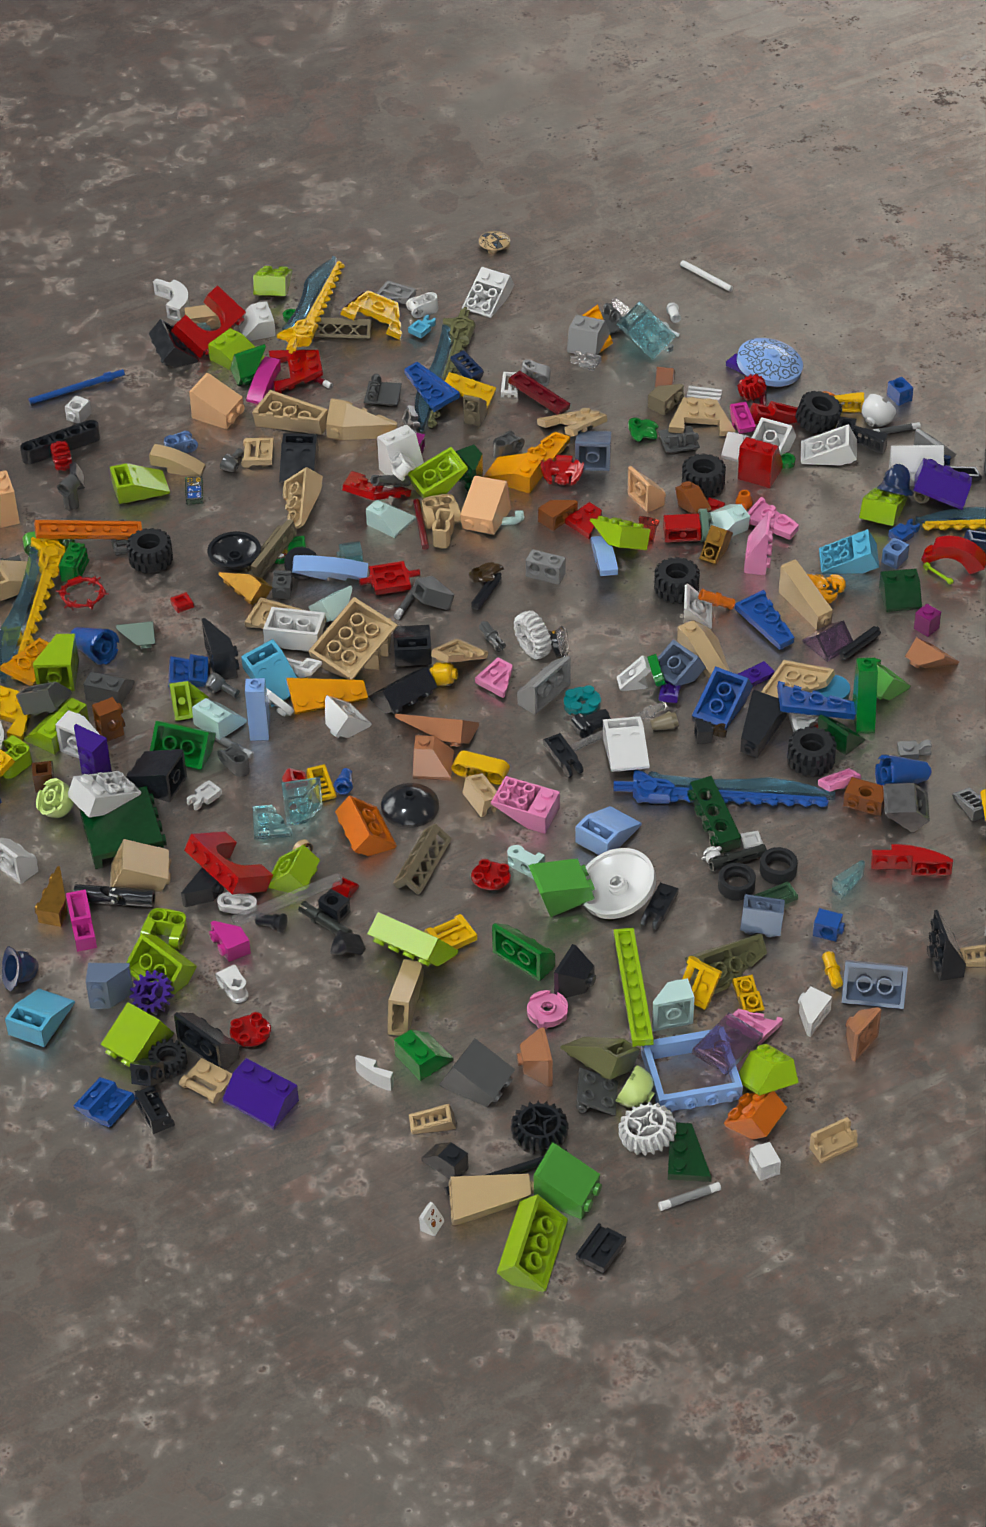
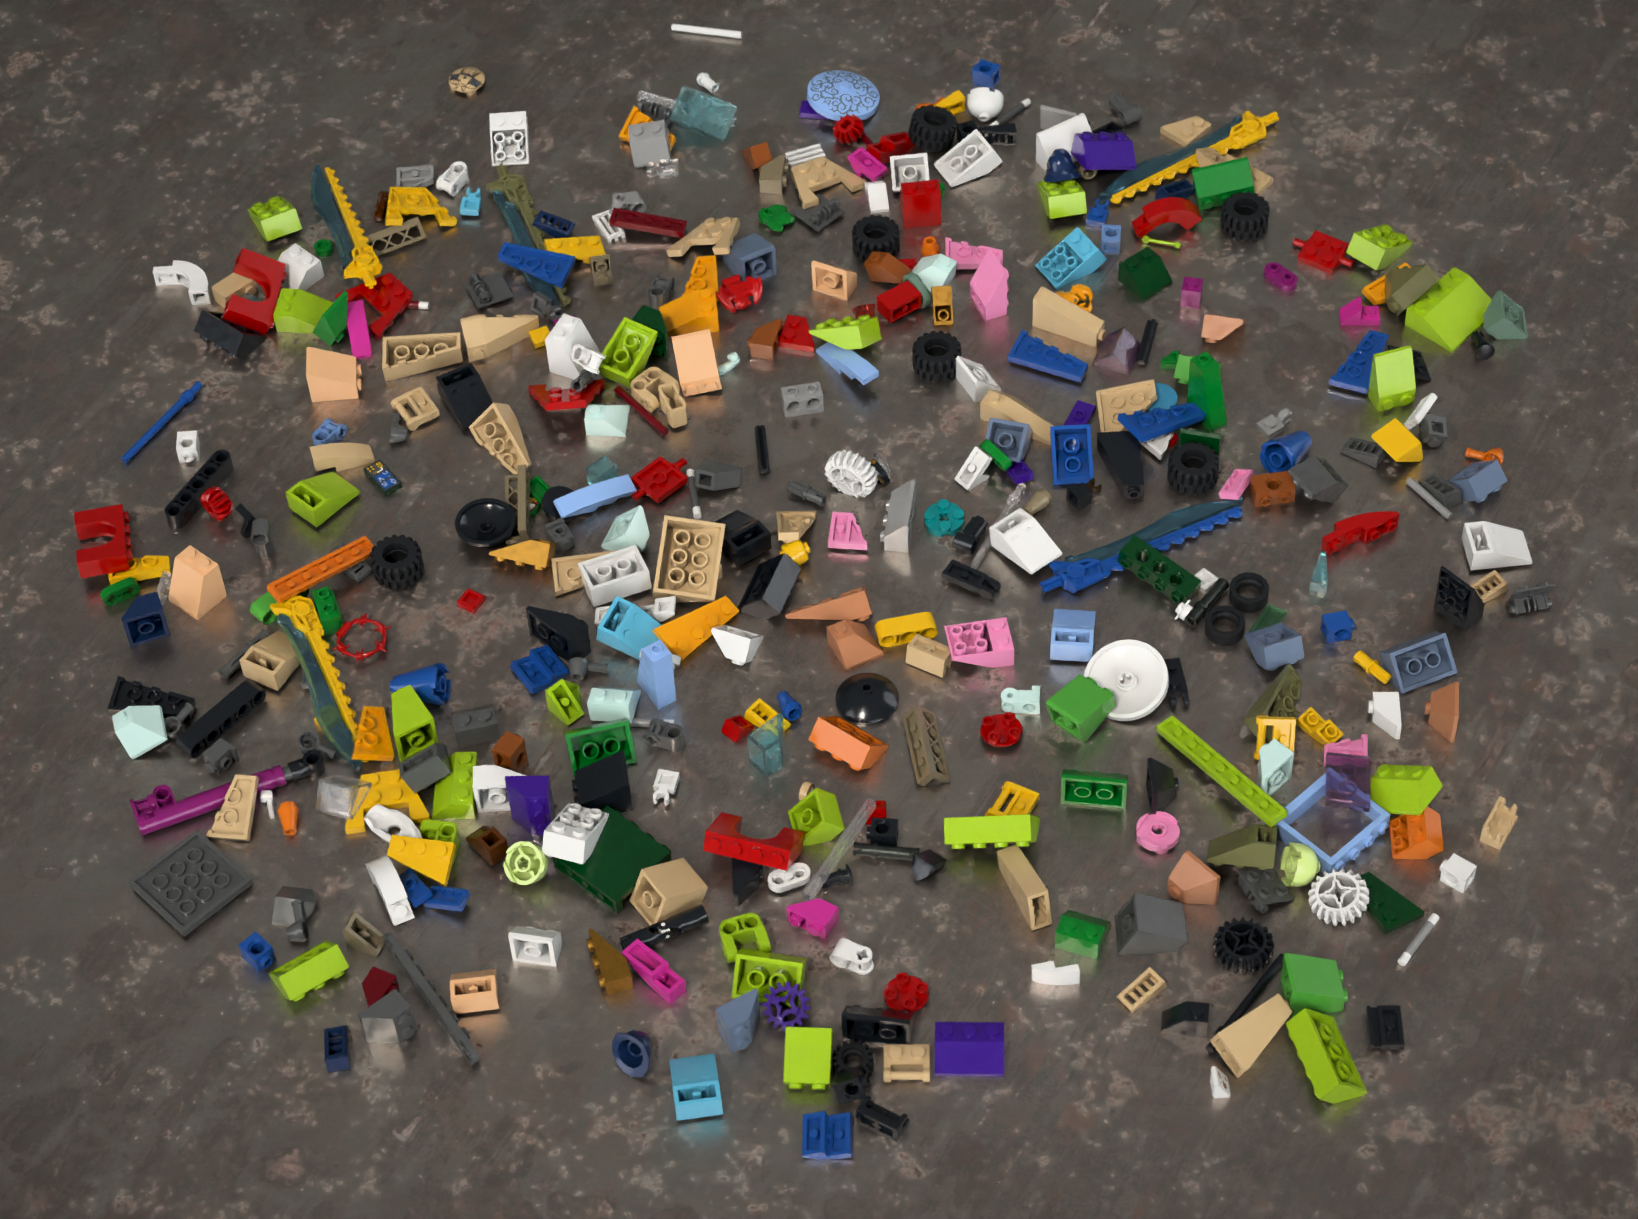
camera: 30 degrees left, 5 degrees up
sand green slope [116,621,156,649] -> none
clear light blue wing [252,805,292,840] -> none
dark brown plate [469,562,504,583] -> none
orange pin [698,589,736,610] -> none

